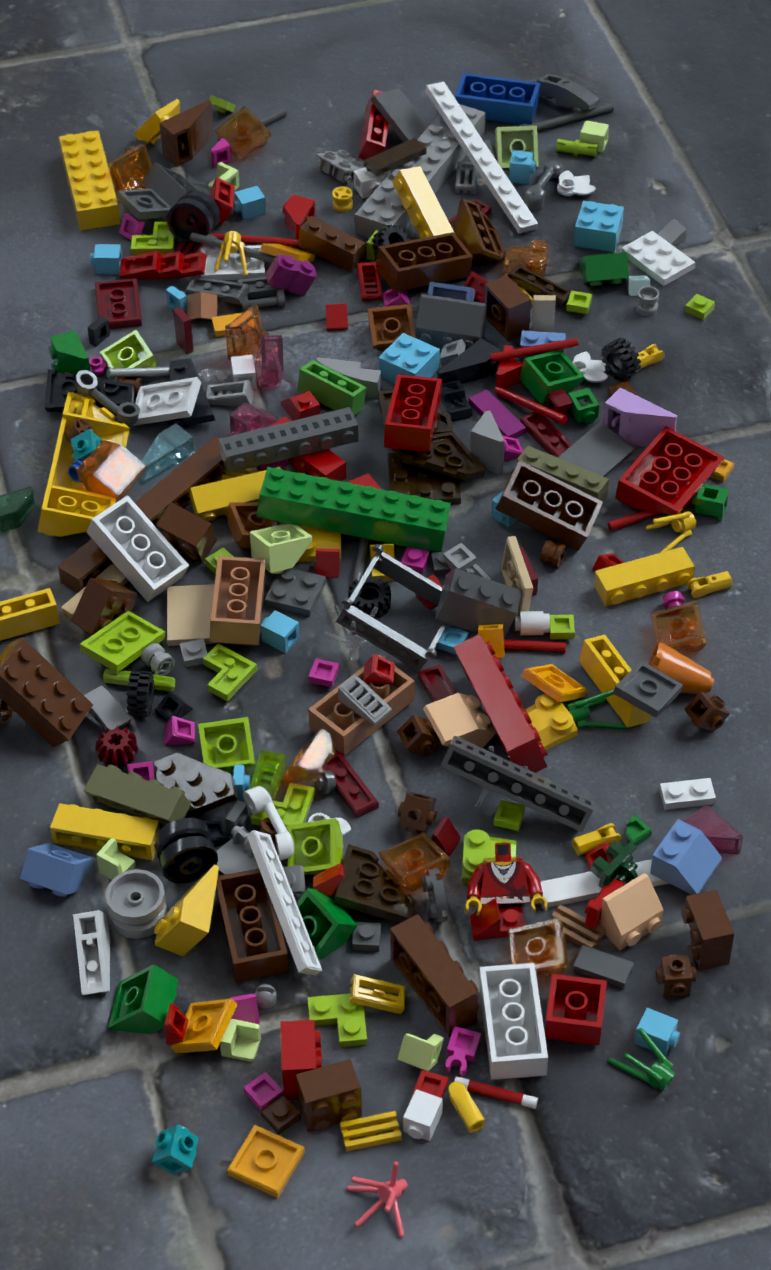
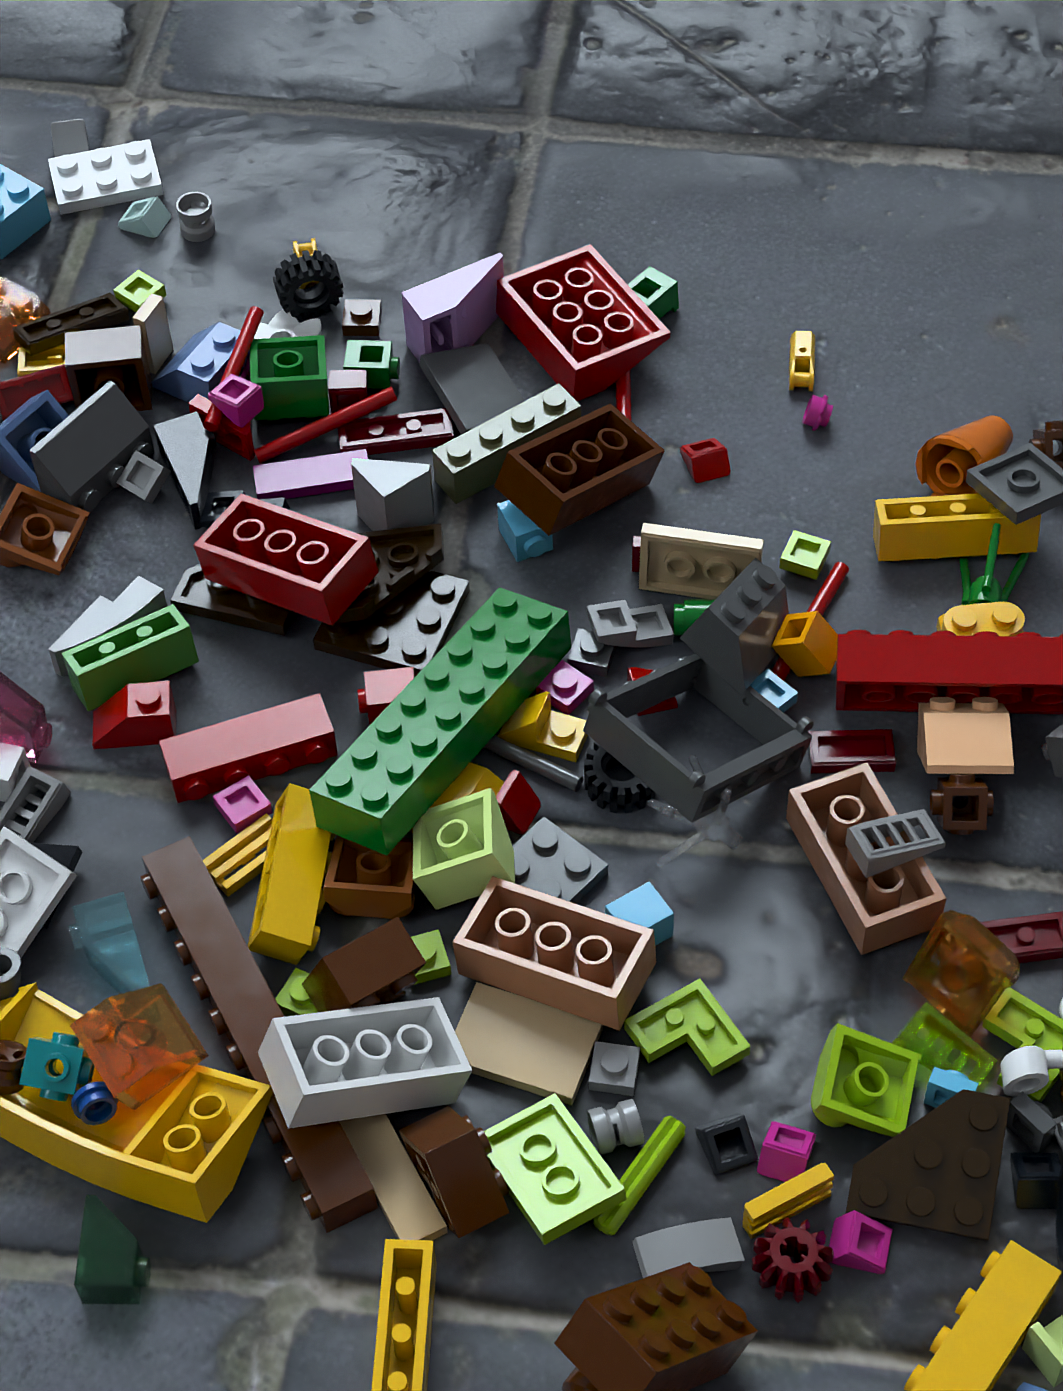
camera: 65 degrees left, 5 degrees up
olive brick [84,764,191,826] -> none
black tyre [127,671,154,717] -> none
dark grey brick [218,407,359,473] -> none
clear pink slope [229,403,278,435] -> none
dark pink plate [308,658,339,688] -> none
red slope [363,654,395,684] -> none
medium azure brick [379,333,440,384] -> none
white brick [515,611,550,636] -> none
light orange tile [521,664,588,703] -> none
reddish brown wheel [540,540,567,568] -> none
green slope [578,252,629,286] -> none
yellow brick [594,547,695,607] -> none
yellow plant [646,511,696,552] -> none
clear orange slope [650,601,707,652] -> none
lime plate [685,294,715,320] -> none
none -> dark pink slope [208,374,264,427]
none -> yellow tile [742,1162,834,1239]

